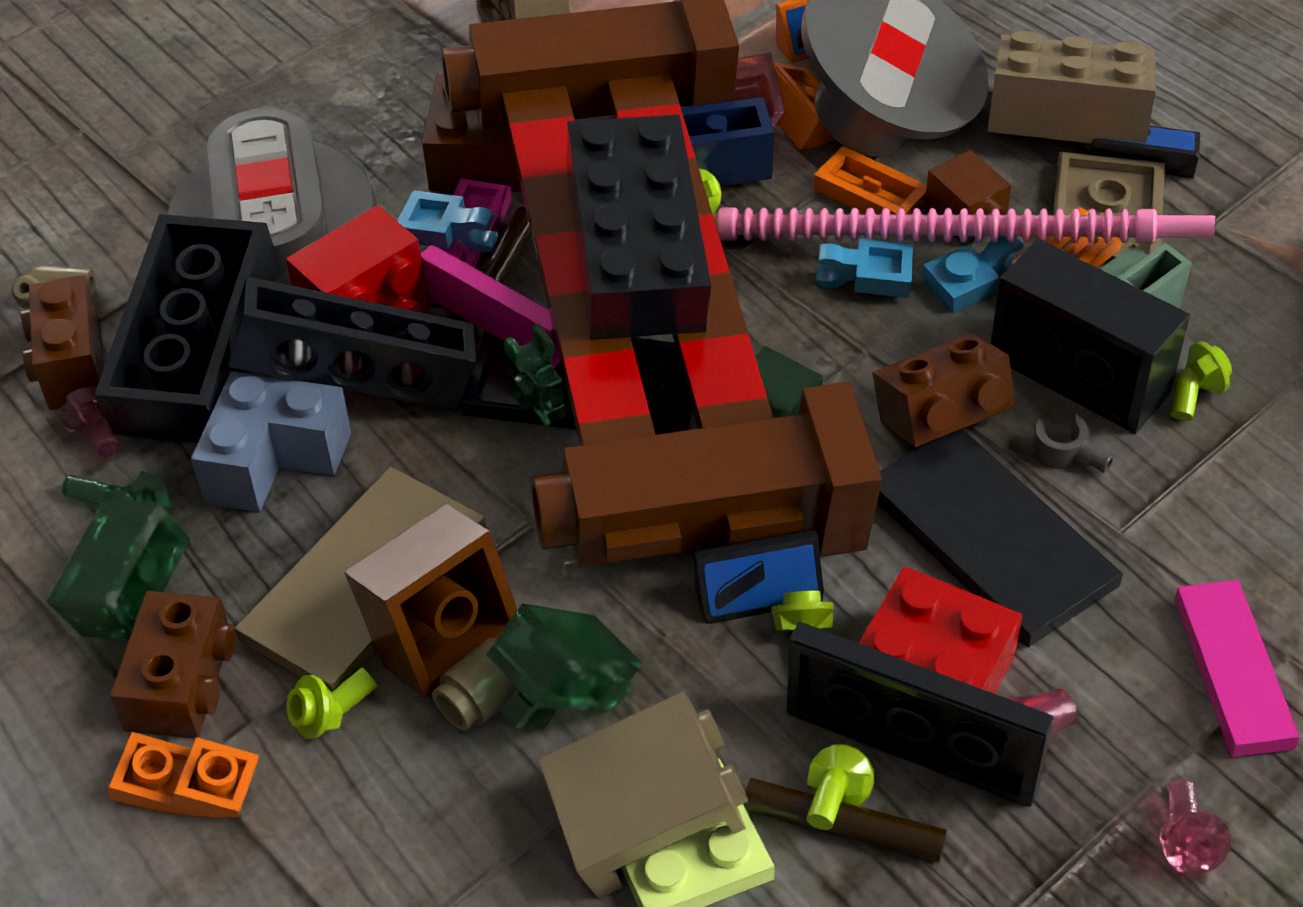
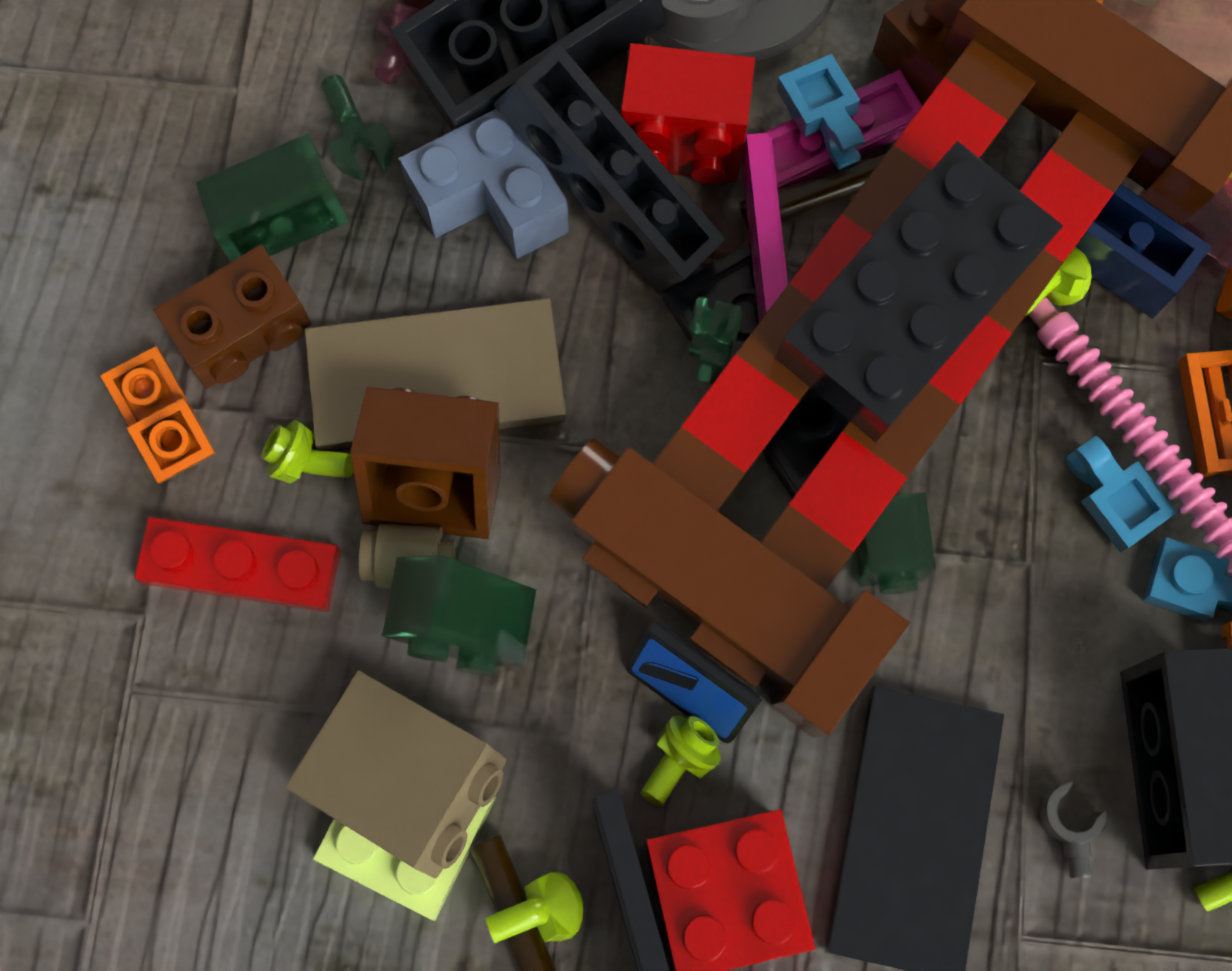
camera: 45 degrees right, 25 degrees up
reddish brown brick [872,333,1016,447] -> none
none -> red plate [134,517,341,612]

